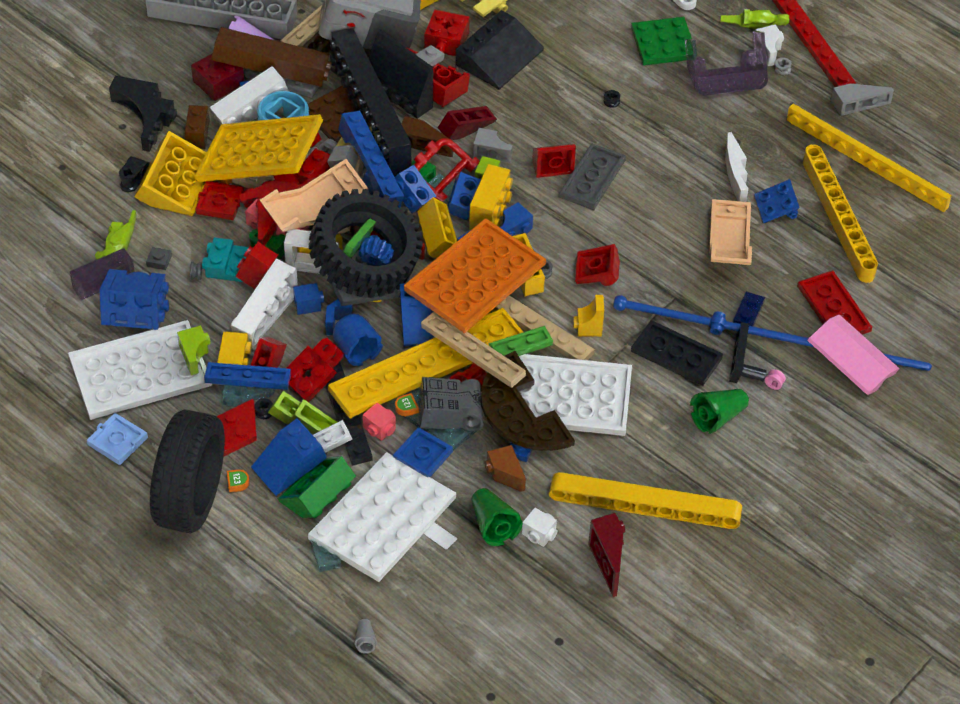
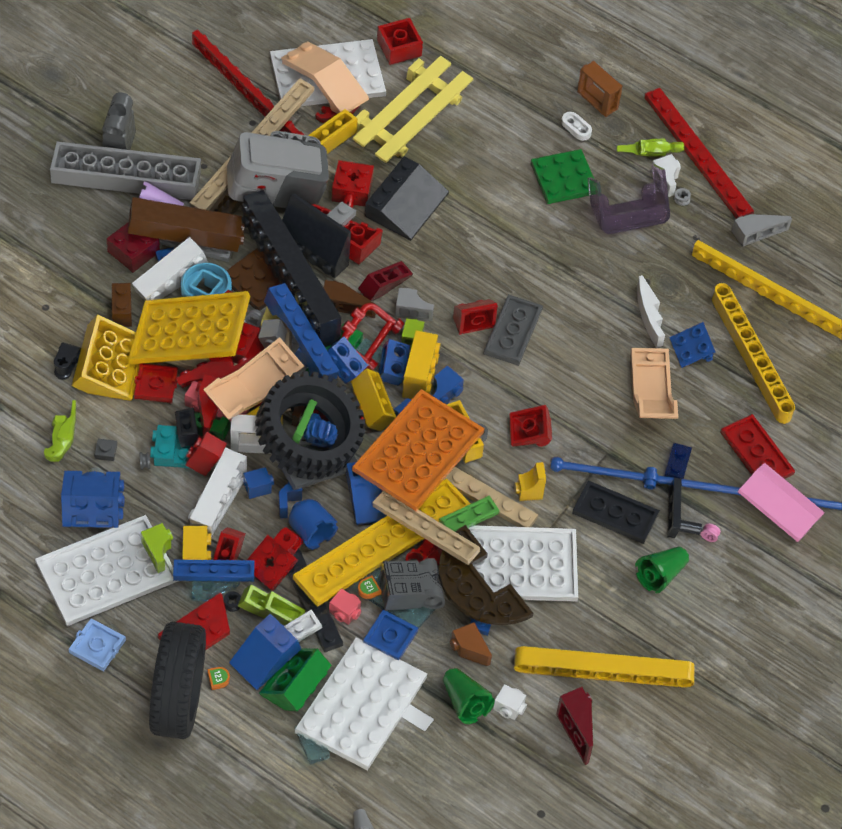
camera: 10 degrees left, 5 degrees up
clear purple brick [69,248,135,300] -> none
black arch [109,75,177,152] -> none
black bush [604,90,620,108] -> none
none -> black slope [175,407,199,447]

